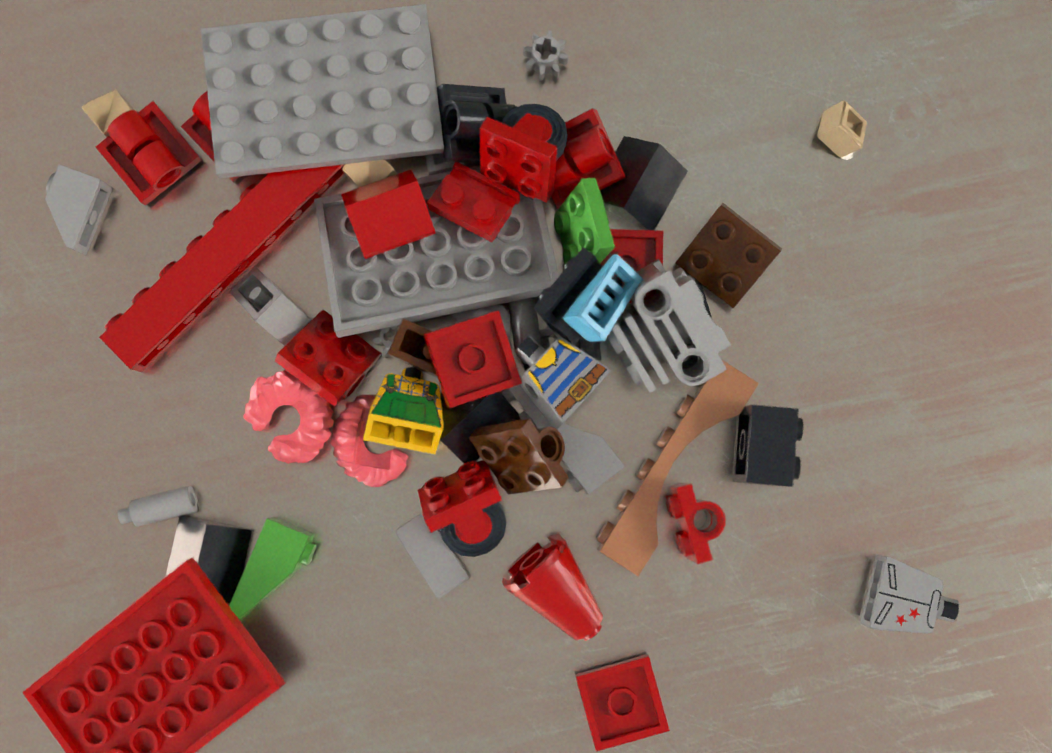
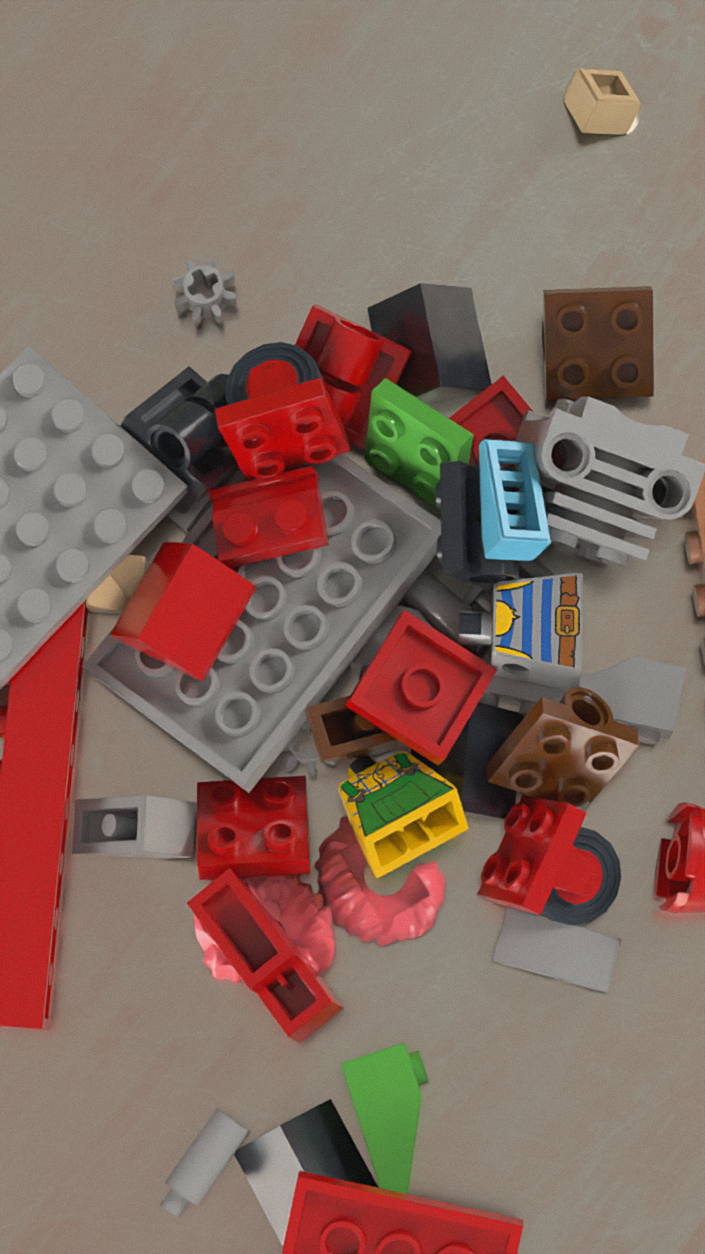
camera: 35 degrees left, 5 degrees down
none -> red slope [187,868,344,1043]

